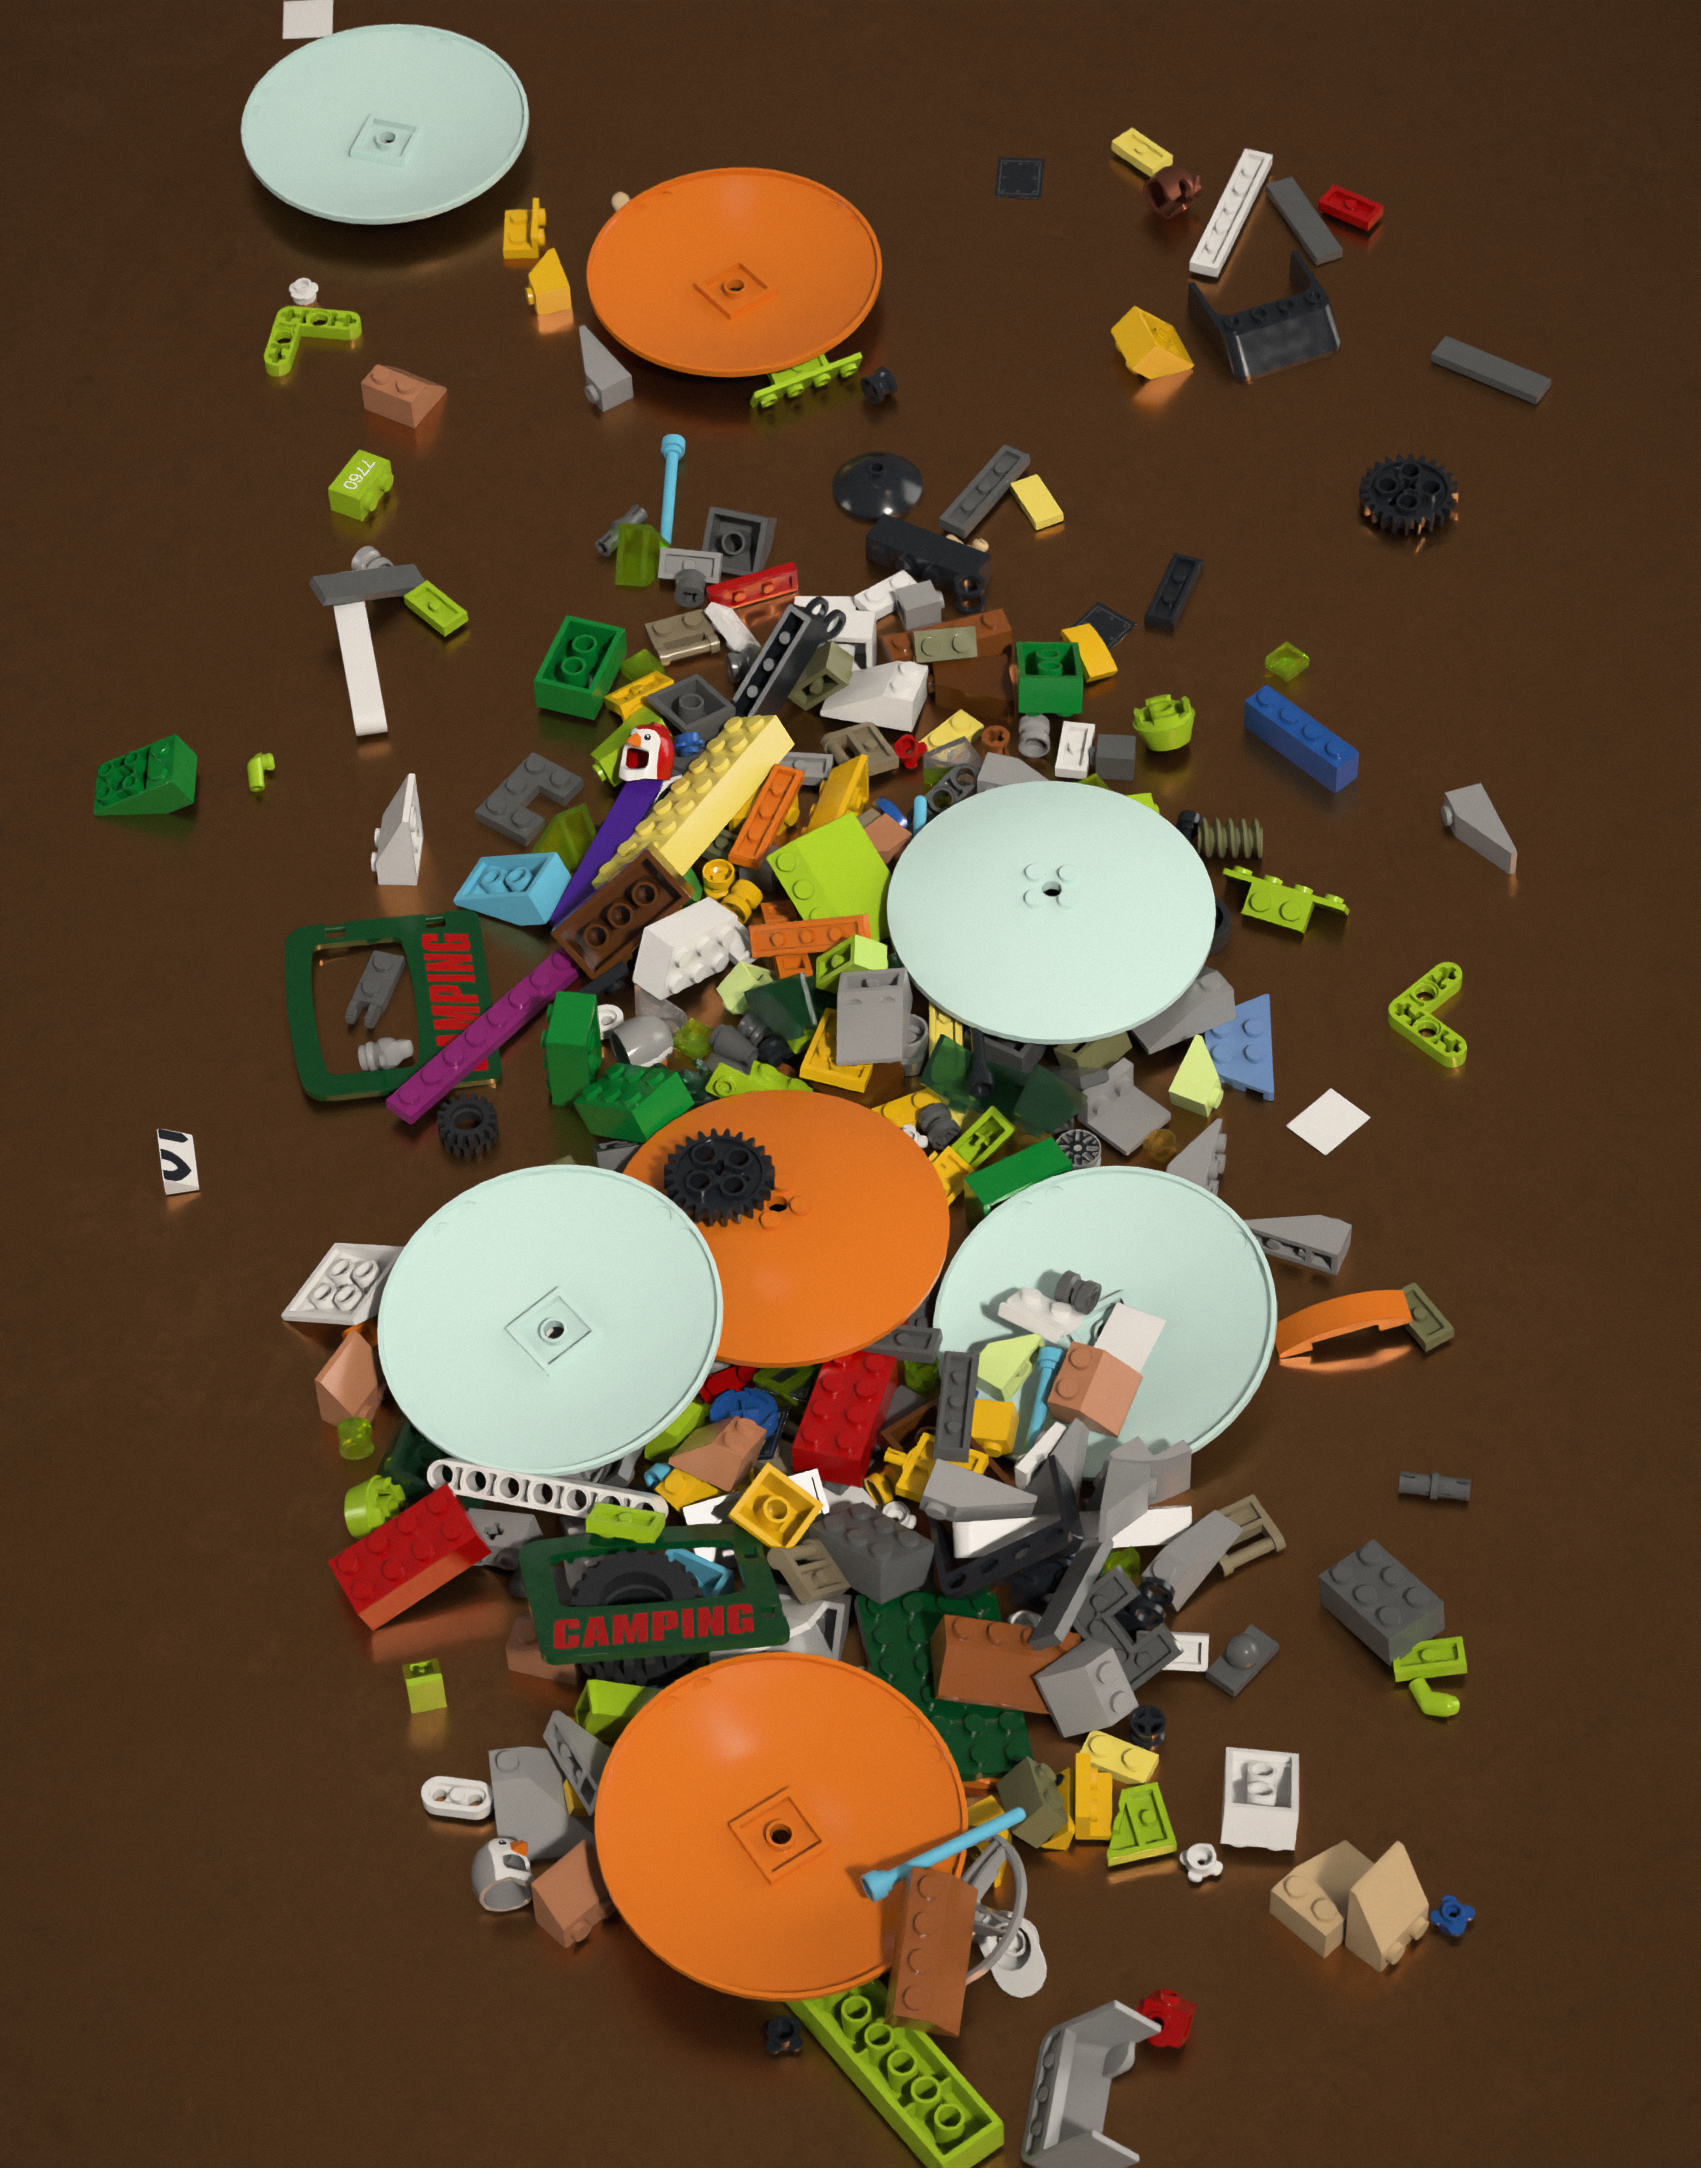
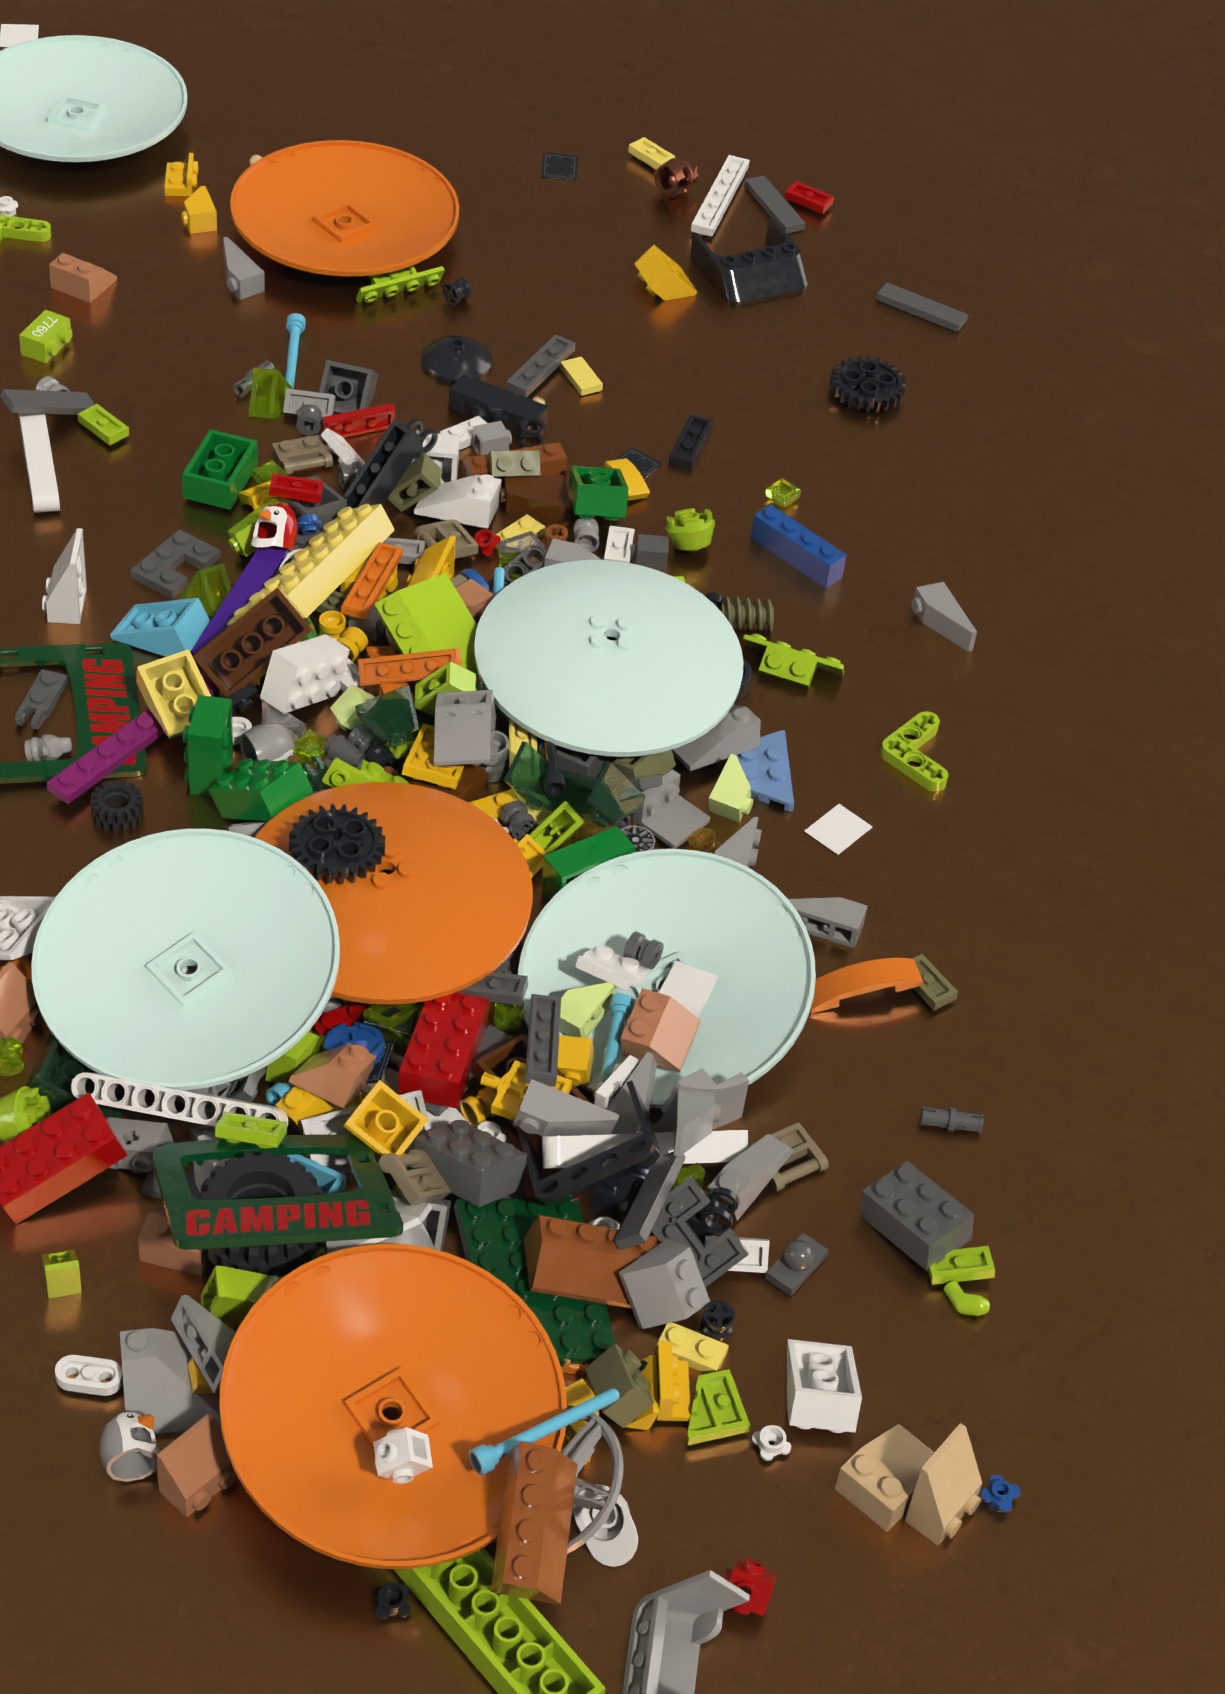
camera: 10 degrees left, 5 degrees down
none -> light yellow slope [136,649,211,739]
none -> red plate [269,473,324,504]
none -> white brick [373,1427,433,1484]

